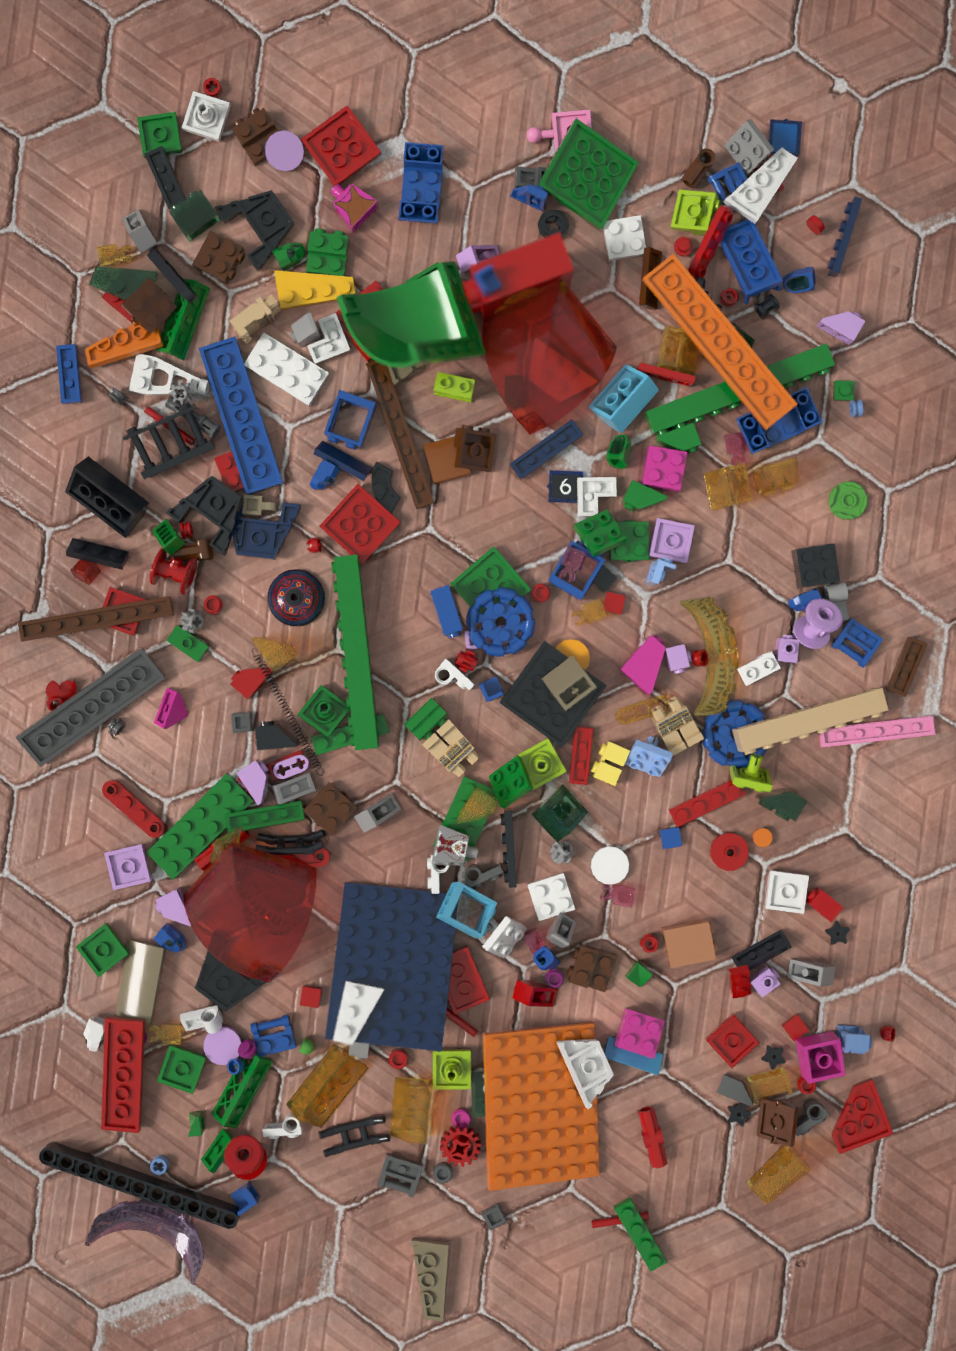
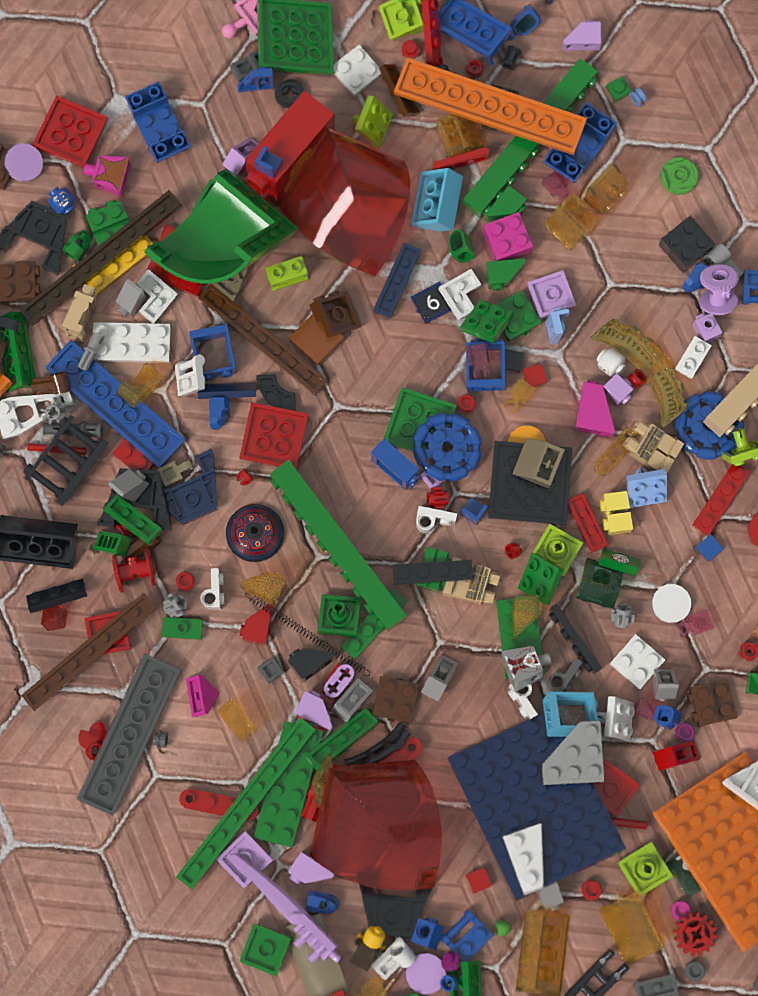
camera: 30 degrees left, 10 degrees down
none -> dark brown plate [20,190,182,326]
none -> reddish brown piece [31,371,71,395]
none -> blue head [48,187,76,215]
none -> light grey axle [78,332,104,371]
none -> green plate [104,495,162,545]
none -> light grey slope [108,469,149,502]
none -> clear yellow panel [117,362,163,408]
none -> white plate [175,354,205,396]
none -> green plate [176,717,316,890]
none -> white plate [201,568,224,610]
none -> clear yellow panel [216,698,258,743]
none -> lavender piece [230,853,342,963]
none -> piece [350,926,386,972]
none -> lime plate [353,95,393,148]
none -> black plate [393,560,473,585]
none -> blue brick [411,917,444,950]
none -> red hinge [505,543,522,559]
none -> light grey plate [542,721,604,785]
none -> white head [597,348,626,377]
none -> green slope [598,548,640,576]

